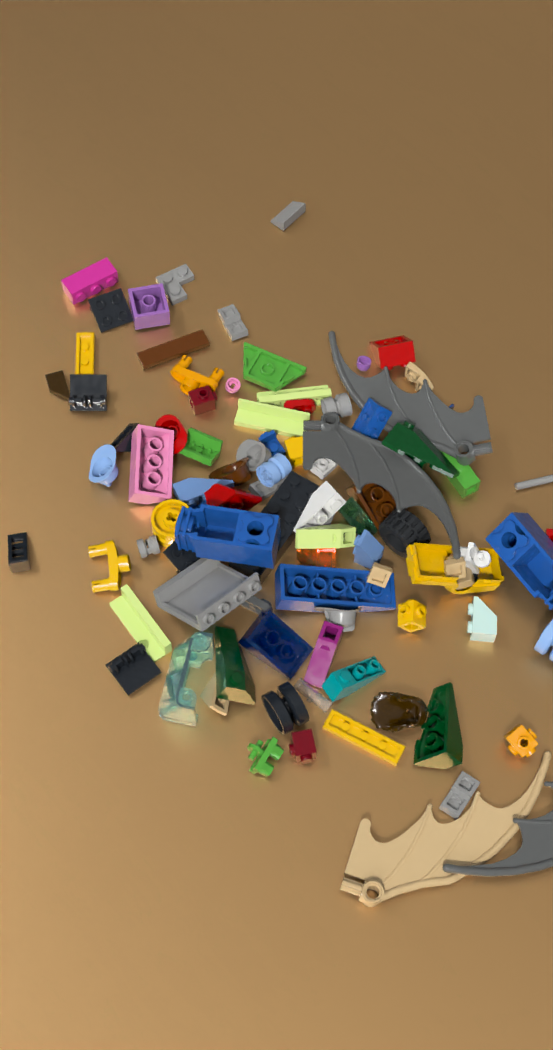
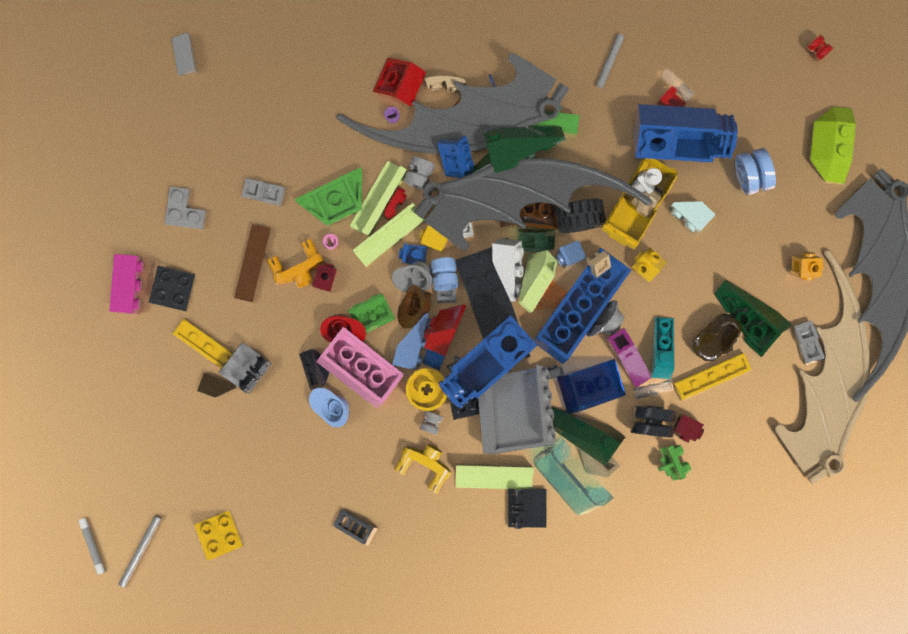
camera: 50 degrees left, 25 degrees up
medium lavender brick [128,283,170,330] -> none

